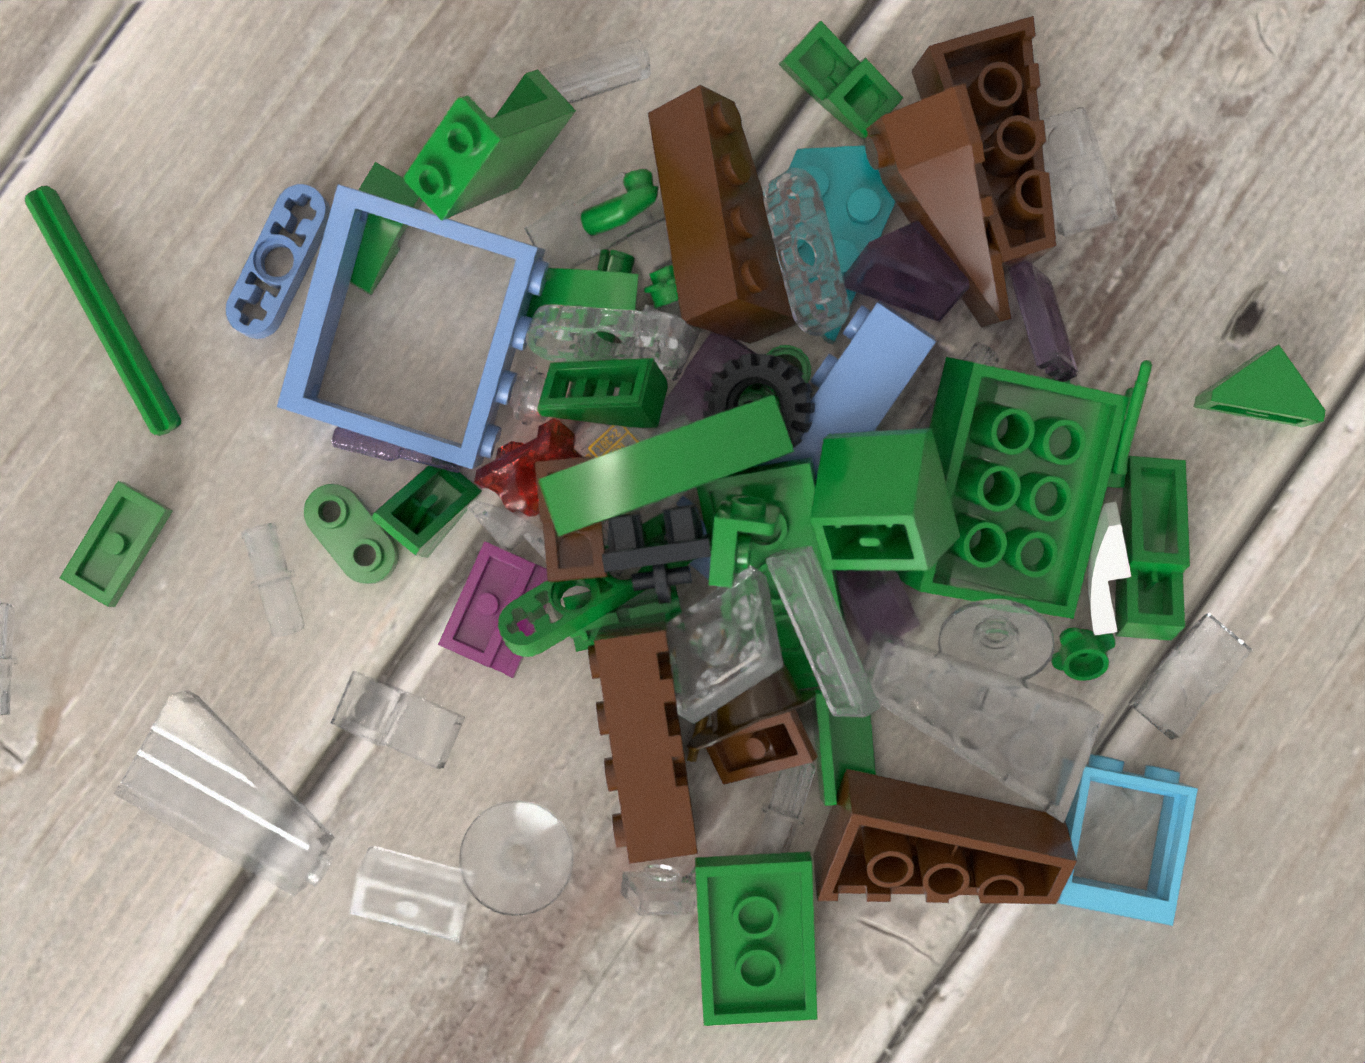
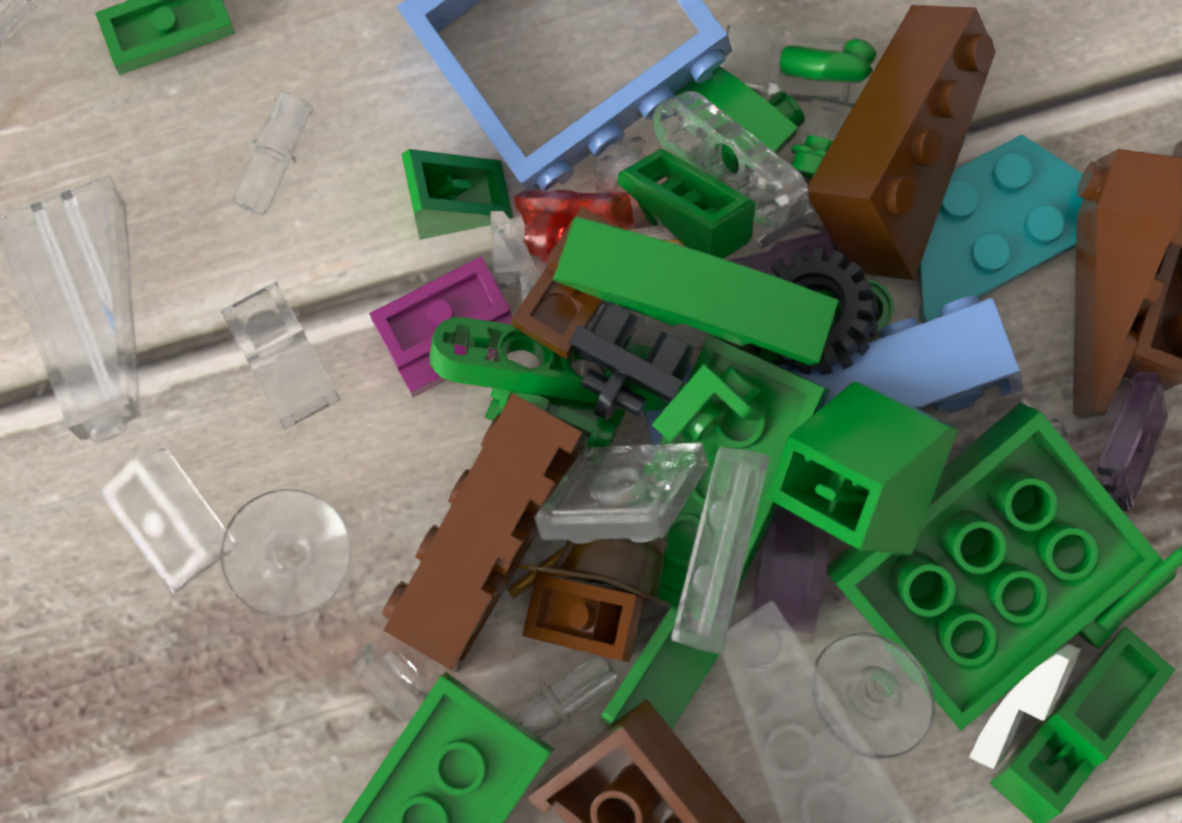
camera: 35 degrees right, 10 degrees down
plate [304,484,399,584] -> none
clear purple piece [332,427,463,473] -> none
clear beam [763,168,850,336] -> none
green slope [779,21,903,139] -> none
clear purple slope [841,220,970,322] -> none
green plate [1051,627,1116,681] -> none

